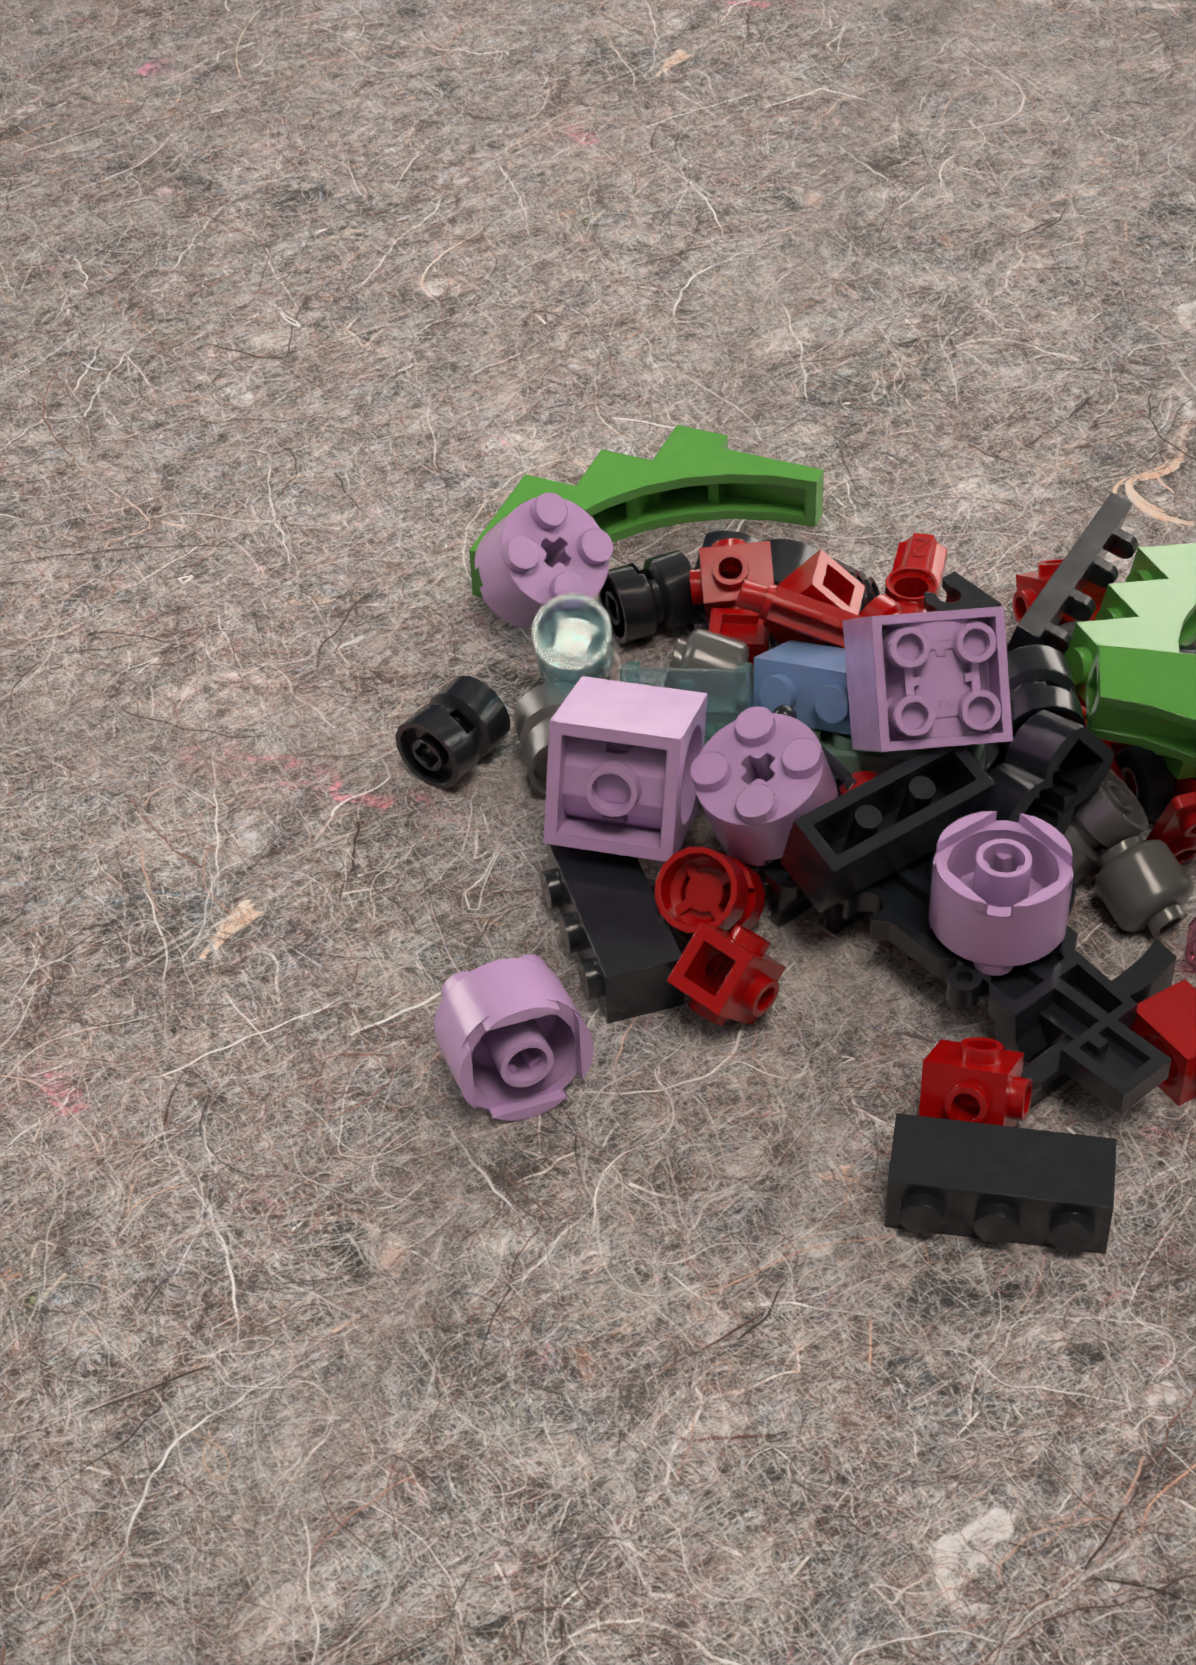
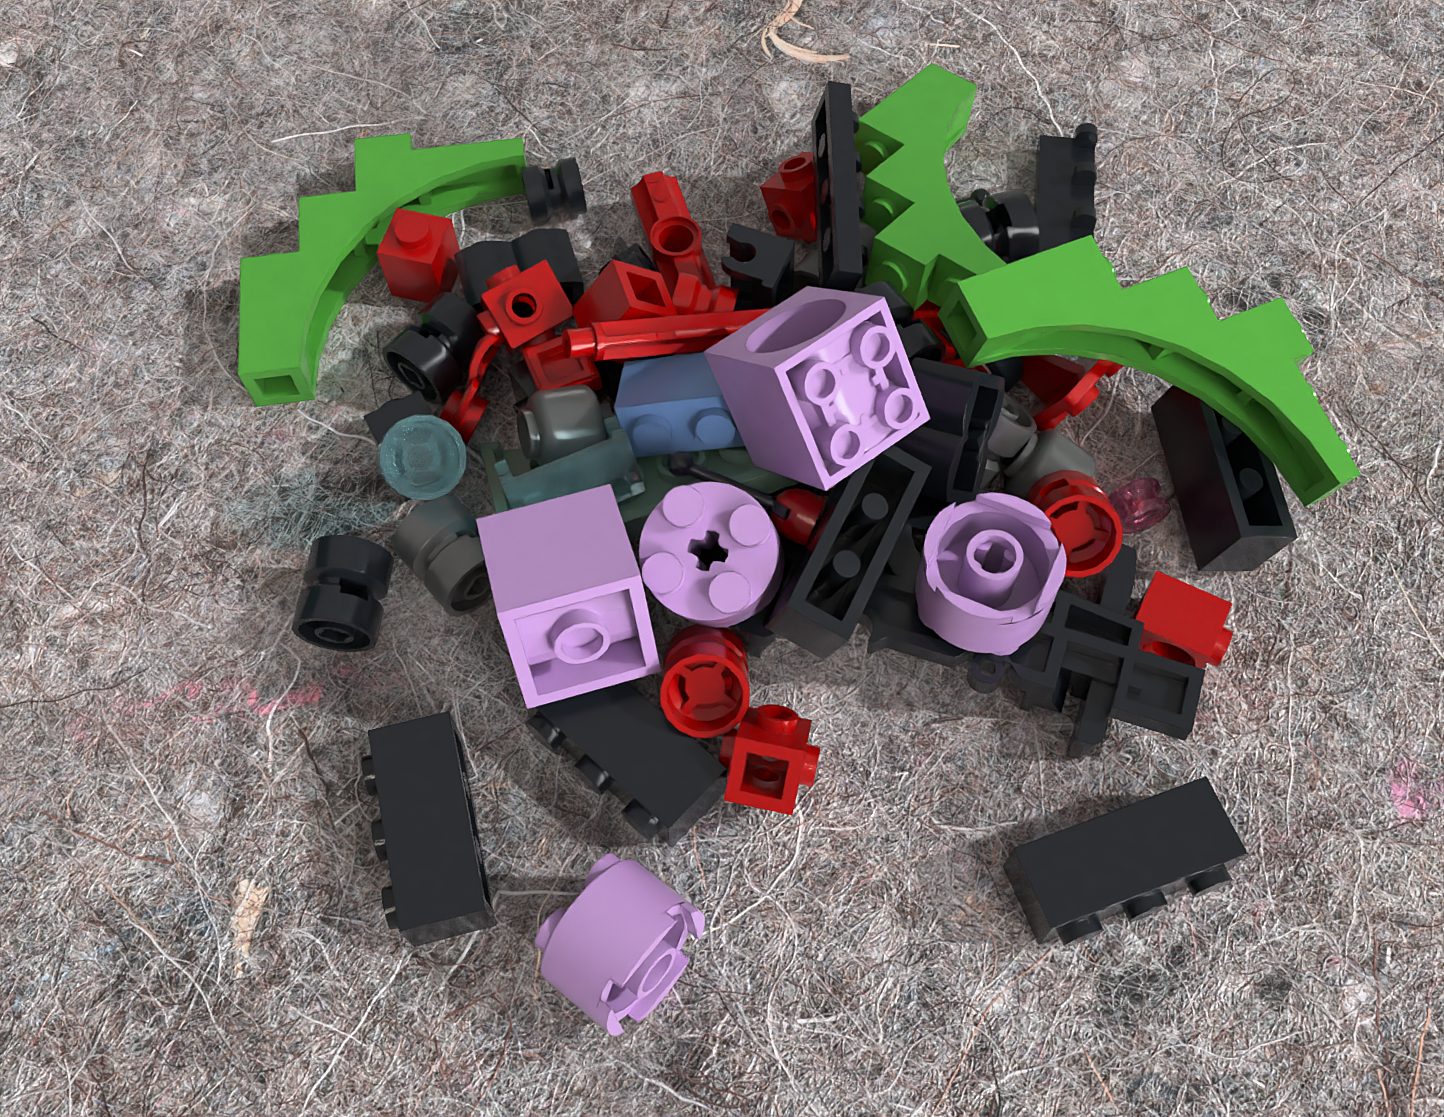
camera: 30 degrees left, 20 degrees up
lavender brick [475,492,613,628] -> none
red brick [919,1037,1033,1127] -> none
none -> black brick [361,711,497,947]
none -> red brick [376,208,460,303]
none -> red plate [438,334,501,444]
none -> black wheel [520,157,587,224]
none -> red wheel [1025,470,1123,578]

